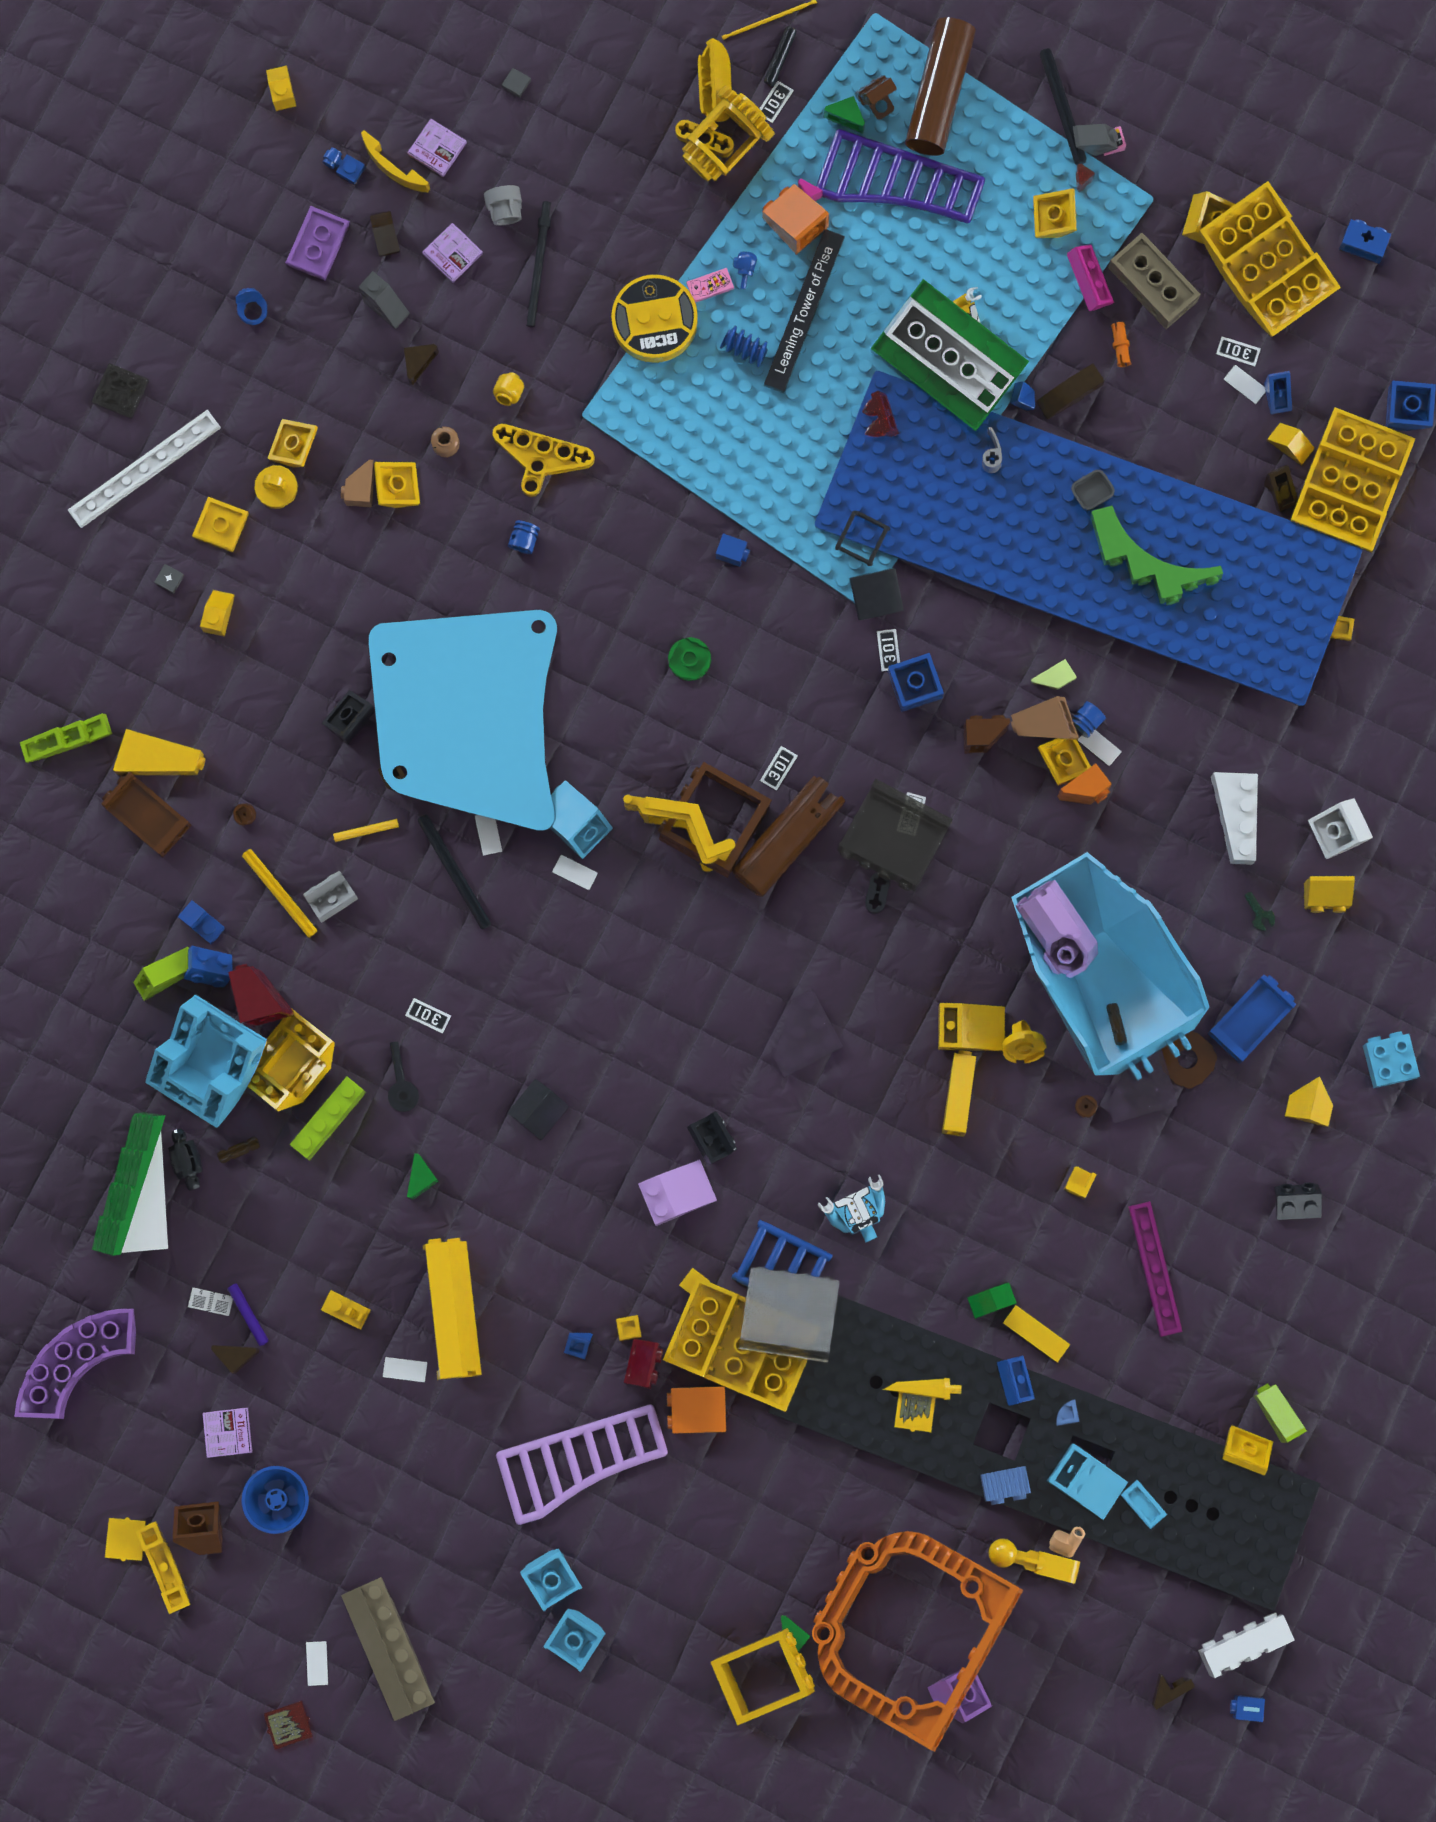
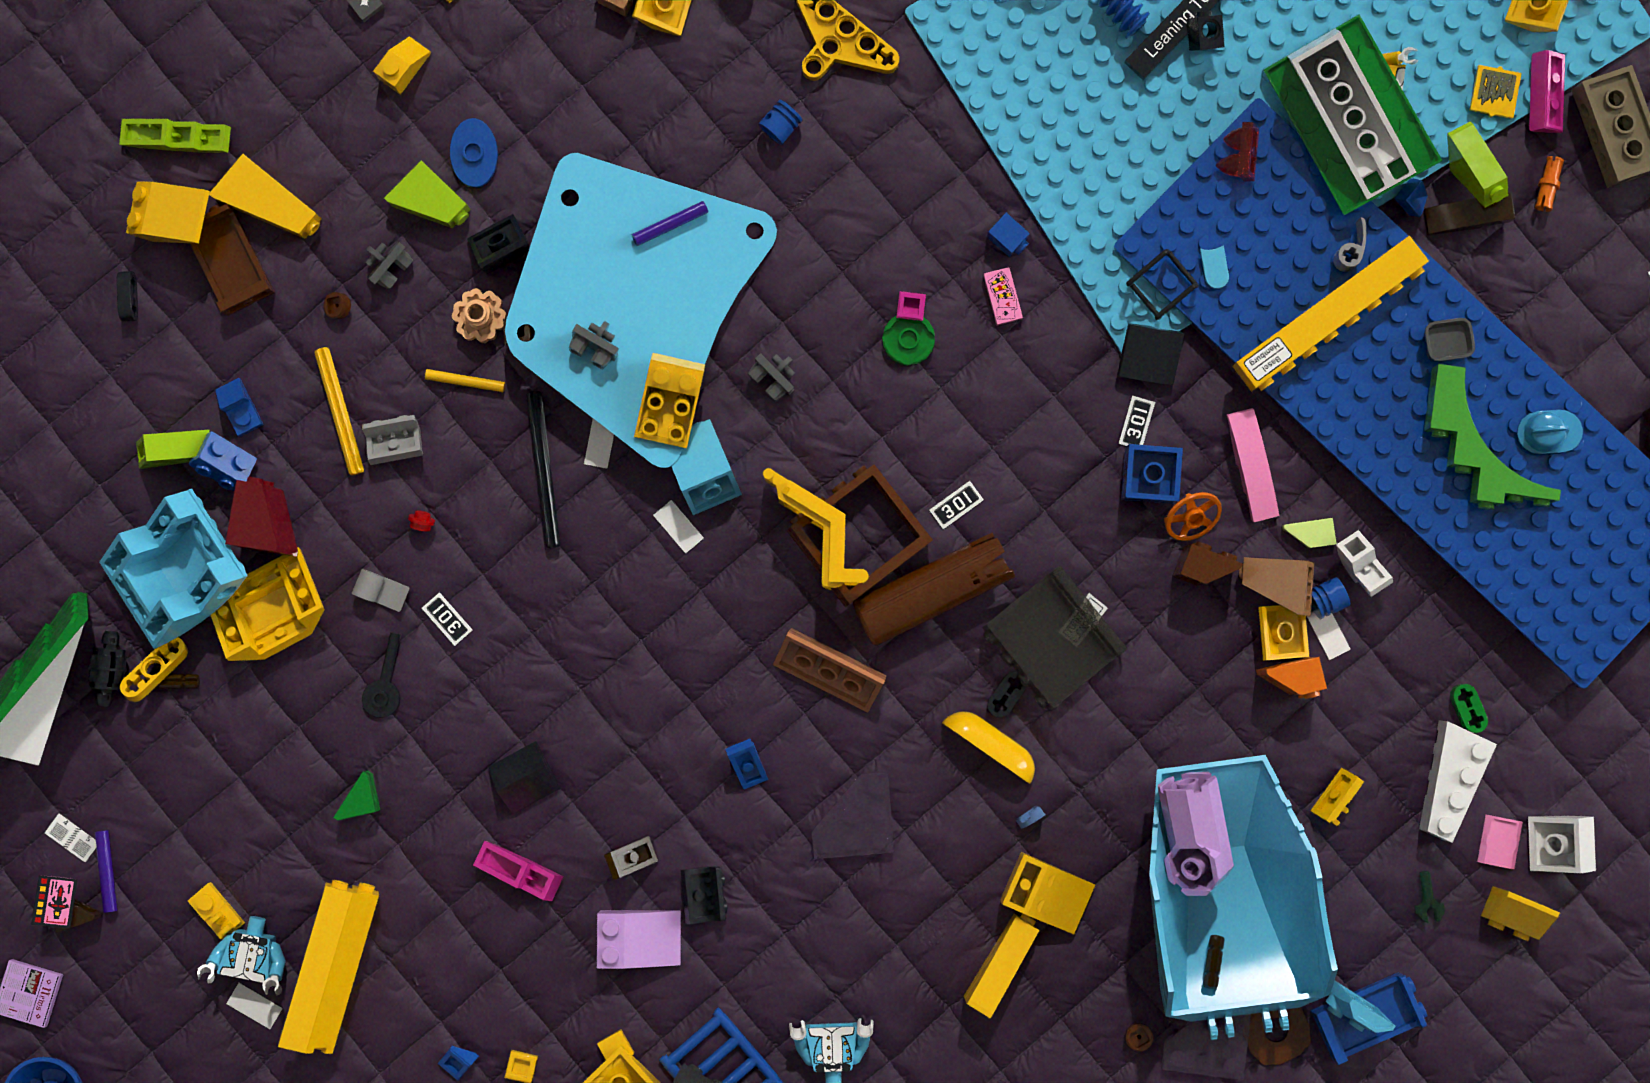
camera: 20 degrees right, 5 degrees up
lime brick [290,1076,366,1161] -> none
yellow tile [1002,1020,1047,1063] -> none
none -> piece [31,875,78,929]
none -> black beam [116,271,138,322]
none -> yellow beam [120,637,188,702]
none -> yellow slope [126,182,210,244]
none -> torso [197,916,286,995]
none -> light grey panel [352,569,409,612]
none -> dark grey hips [365,241,413,289]
none -> lime slope [384,160,471,228]
none -> red plate [408,510,435,532]
none -> blue piece [450,118,498,188]
none -> light nougat plant [452,288,507,343]
none -> dark pink slope [473,841,564,901]
none -> dark grey hips [569,321,619,370]
none -> slope [604,836,658,880]
none -> dark purple piece [631,201,708,246]
none -> yellow slope [634,353,705,448]
none -> blue slope [725,739,768,790]
none -> dark grey hips [748,353,795,402]
none -> nougat slope [773,628,886,713]
none -> dark pink slope [896,291,926,321]
none -> yellow brick [942,712,1035,784]
none -> bright pink tile [983,267,1023,326]
none -> medium blue tile [1016,806,1045,829]
none -> orange wheel [1164,492,1222,541]
none -> black brick [1187,10,1225,51]
none -> medium azure piece [1200,245,1229,289]
none -> bright pink slope [1227,408,1279,522]
none -> yellow brick [1232,235,1429,392]
none -> yellow plate [1310,768,1364,826]
none -> medium azure slope [1326,981,1396,1033]
none -> white brick [1336,530,1393,597]
none -> lime slope [1447,121,1508,208]
none -> green beam [1450,684,1488,733]
none -> piece [1469,65,1522,119]
none -> bright pink piece [1477,815,1523,869]
none -> dark azure piece [1517,410,1583,454]

